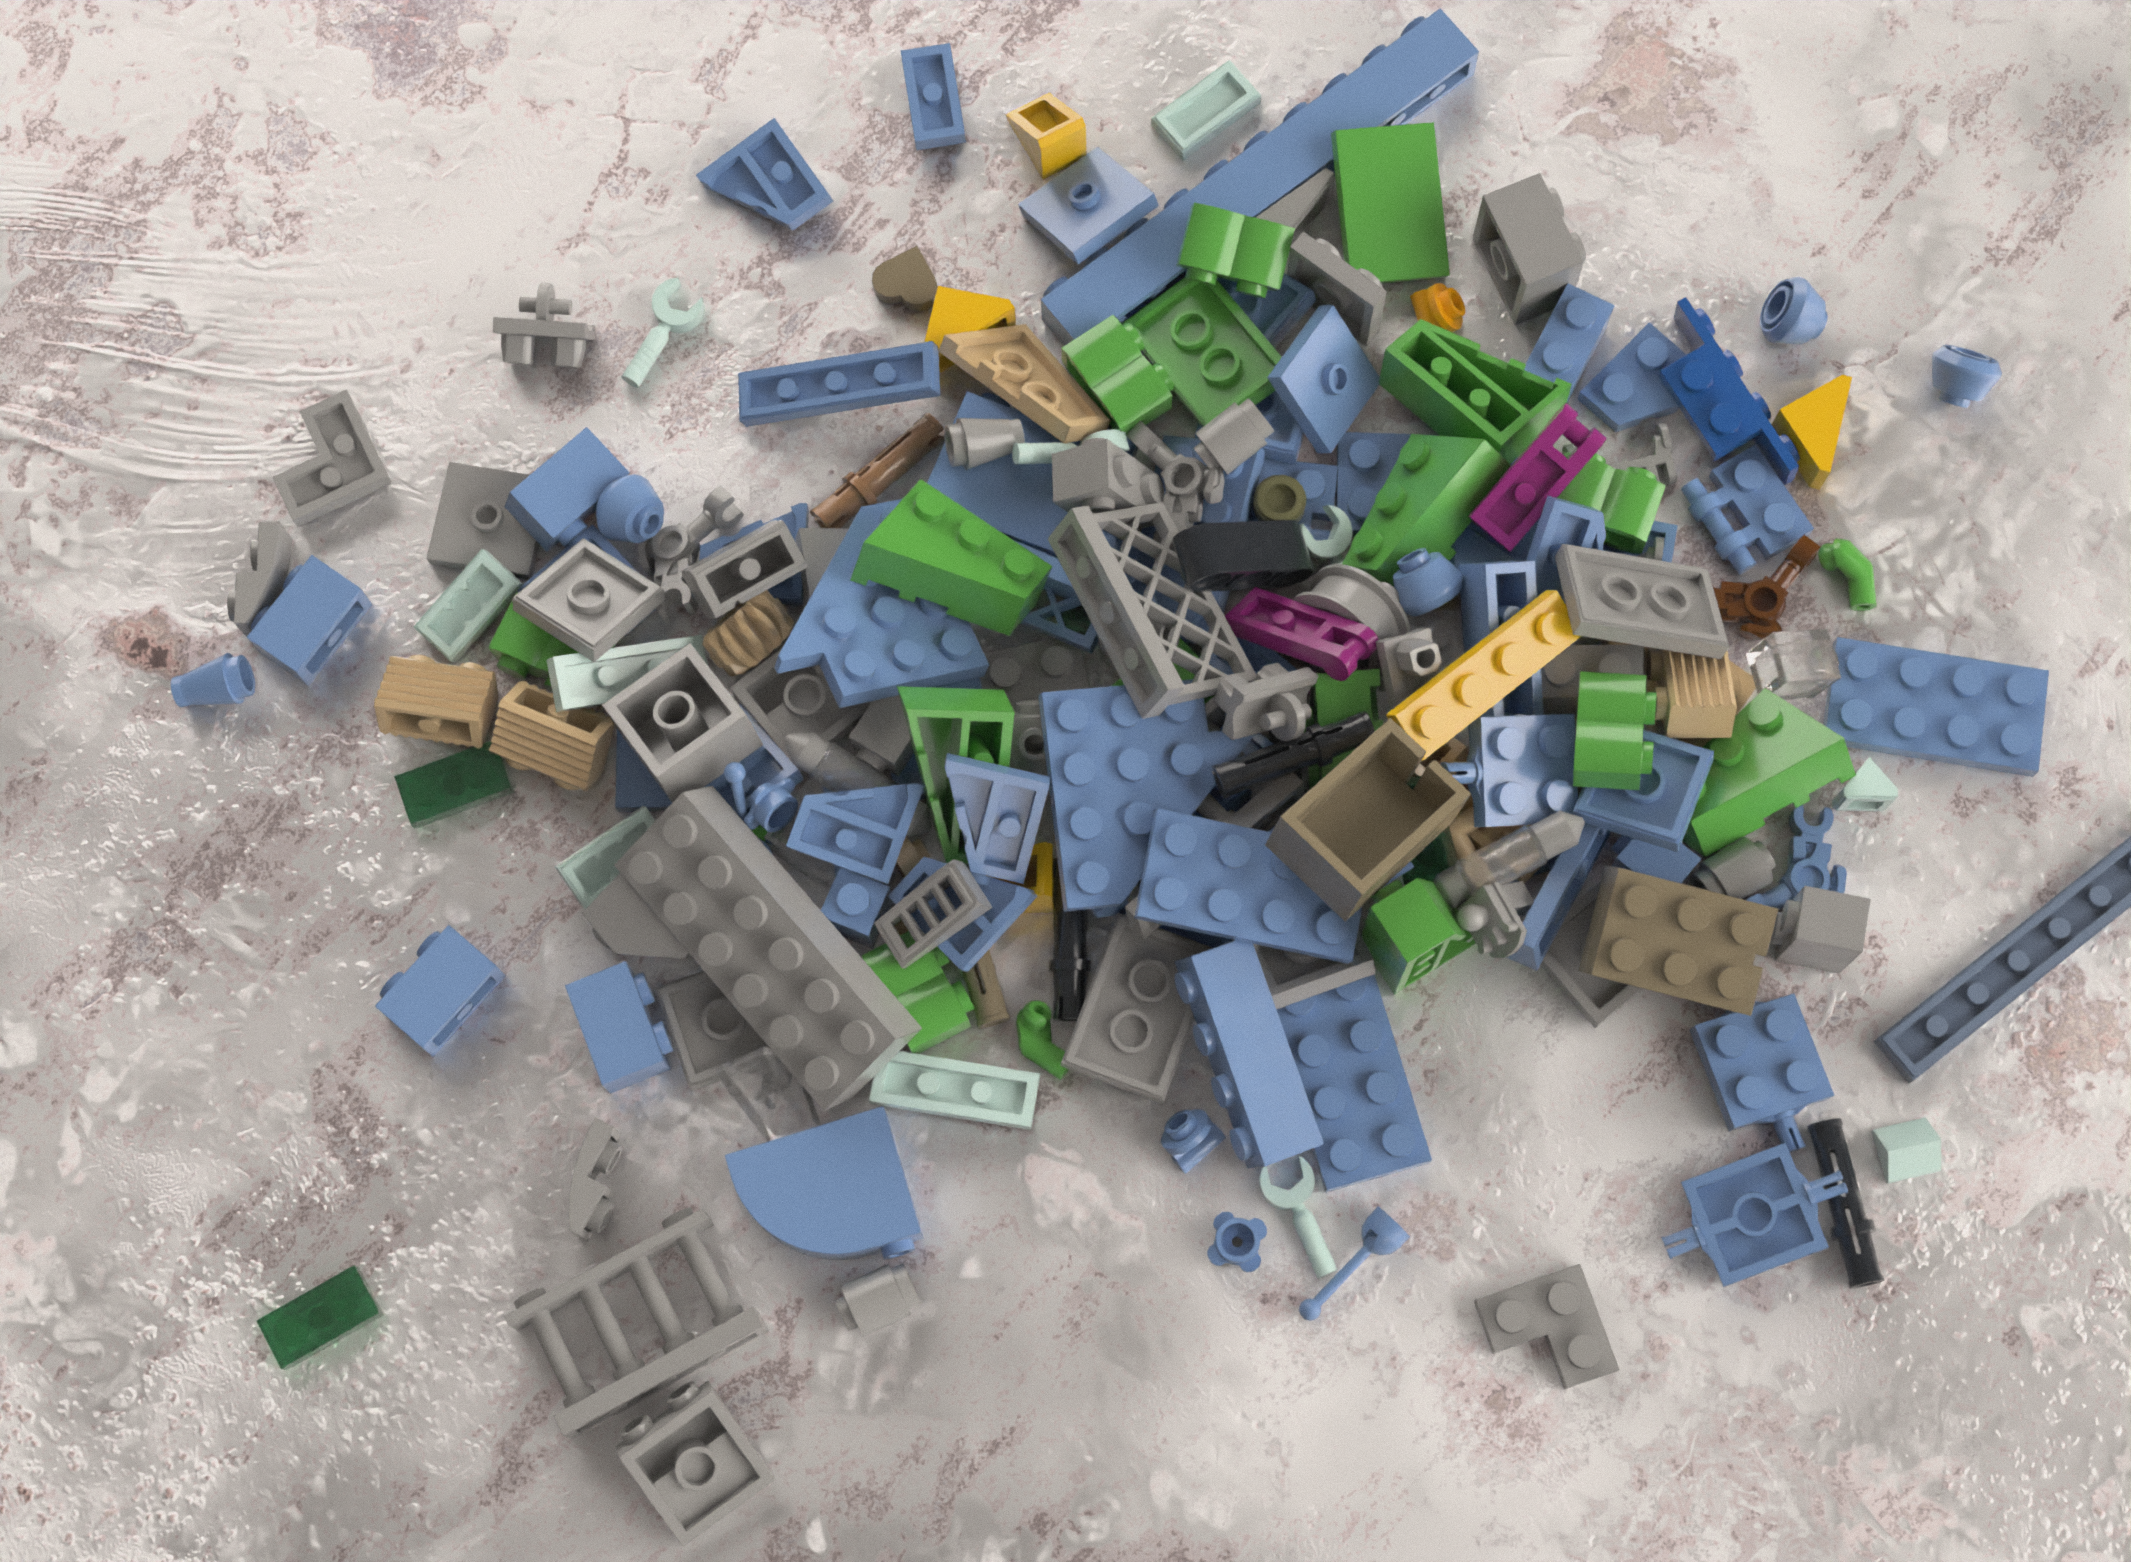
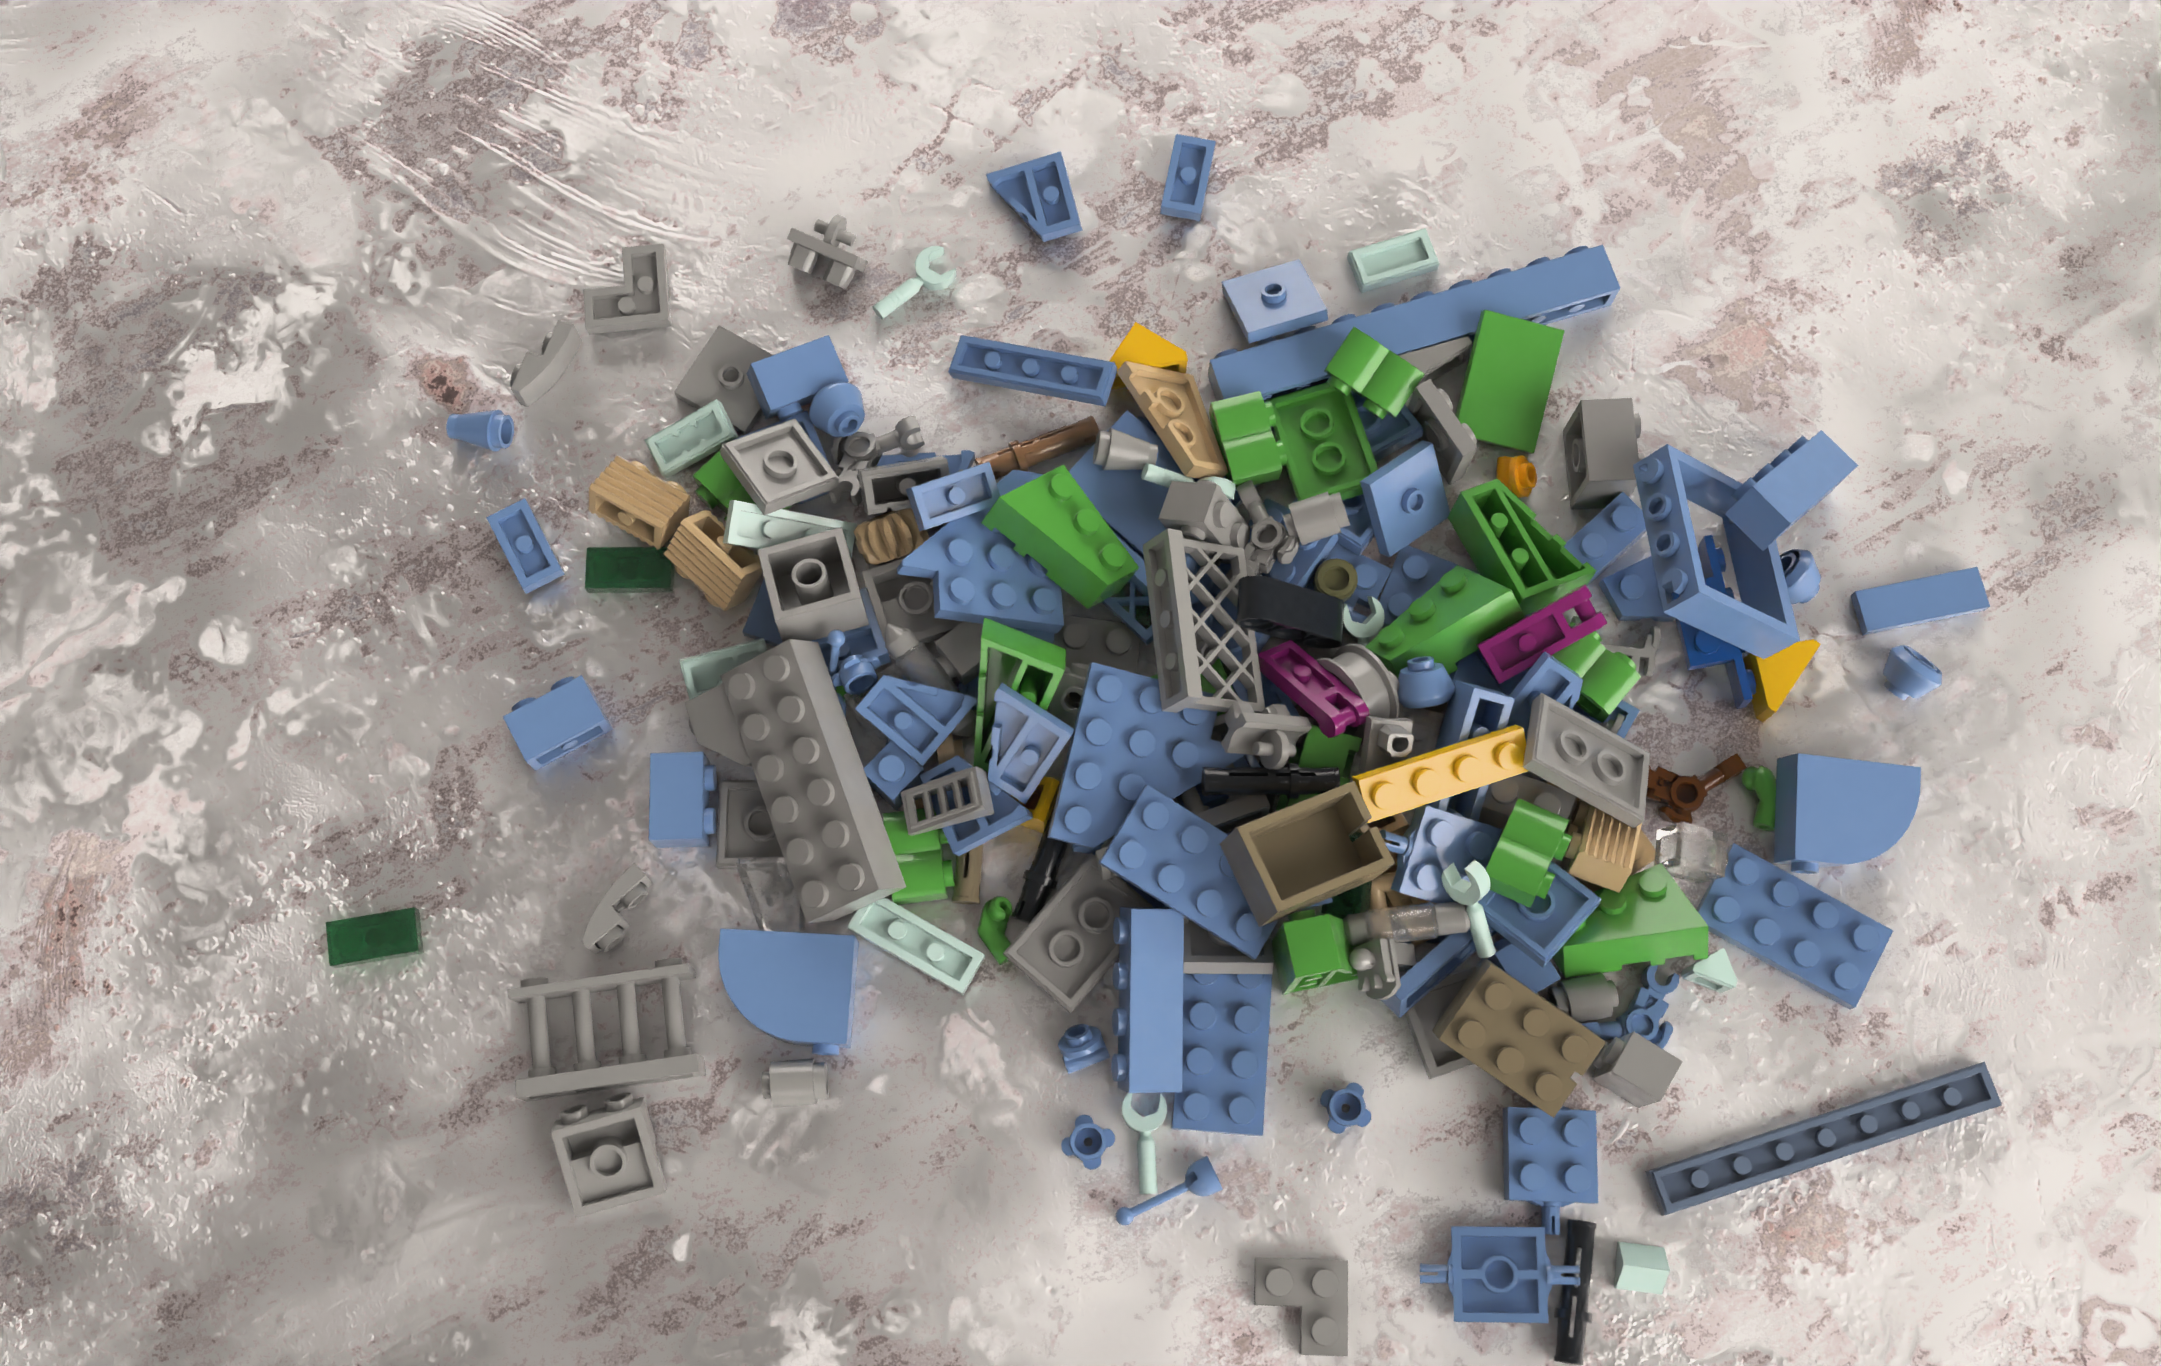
camera: 15 degrees right, 0 degrees up
medium blue brick [247,555,373,687] -> none
dark tan tile [872,246,938,311] -> none
yellow slope [1005,92,1087,180] -> none
medium blue plate [1681,444,1814,575] -> none
none -> medium blue plate [486,498,565,594]
none -> medium blue plate [906,462,1001,531]
none -> medium blue plate [1320,1083,1371,1134]
none -> light aqua piece [1442,860,1496,958]
none -> medium blue window [1633,444,1800,659]
none -> medium blue brick [1725,430,1859,551]
none -> medium blue brick [1774,753,1921,874]
none -> medium blue tile [1850,567,1990,635]

